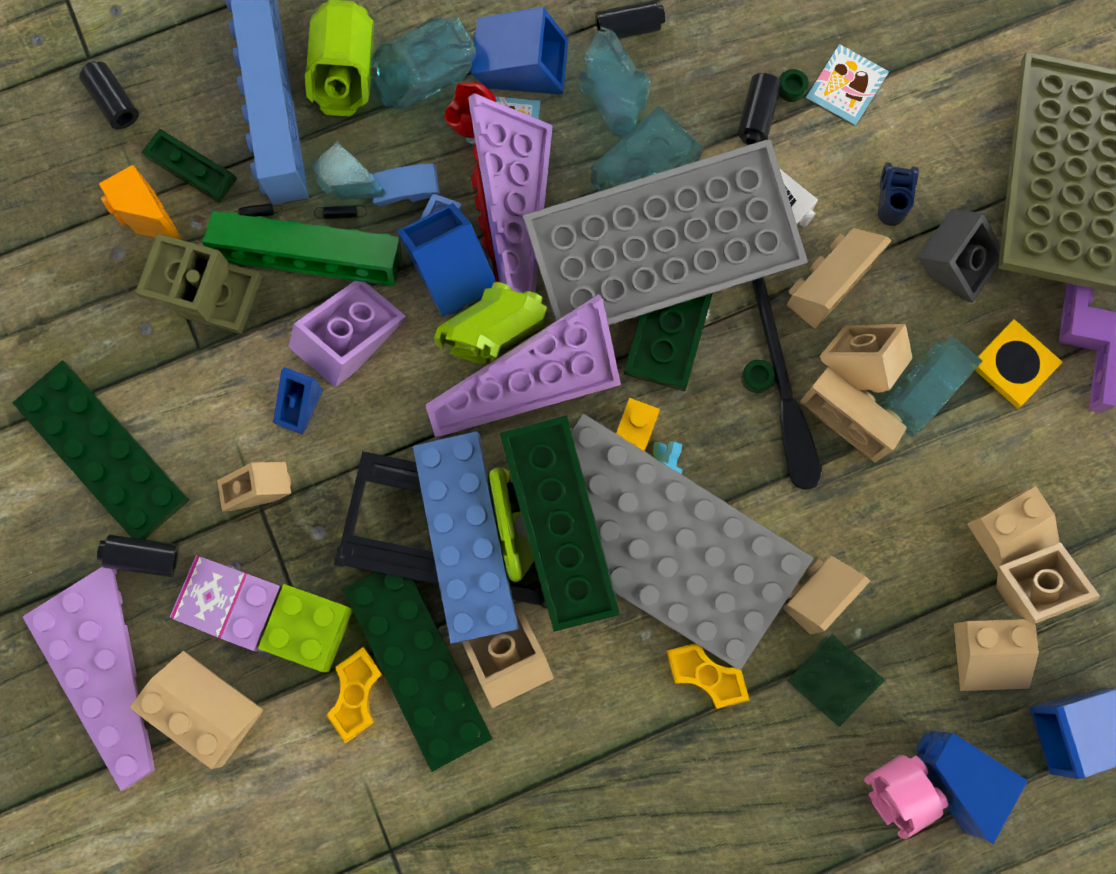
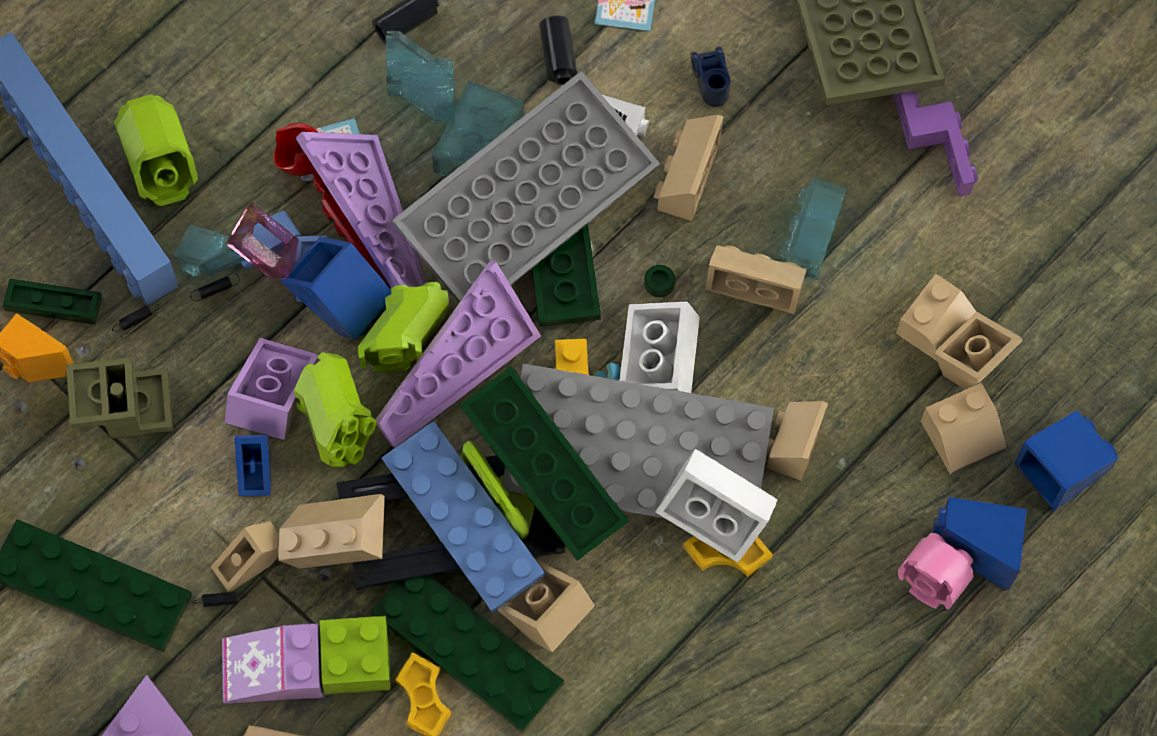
camera: 25 degrees left, 10 degrees down
black brick [97,534,179,577] -> none
green brick [202,211,402,286] -> none
clear light blue brick [371,16,476,110] -> none
blue slope [470,7,569,94] -> none
black piece [752,277,822,490] -> none
dark green tile [779,69,809,102] -> none
clear green hinge [787,634,885,727] -> none
tan slope [820,324,912,393] -> none
dark grey slope [918,209,1001,303] -> none
yellow tile [969,319,1063,409] -> none
none -> black piece [193,591,247,607]
none -> clear pink tile [226,203,299,279]
none -> tan slope [278,494,384,569]
none -> lime brick [294,352,377,467]
none -> white slope [620,302,700,393]
none -> white slope [656,449,778,563]

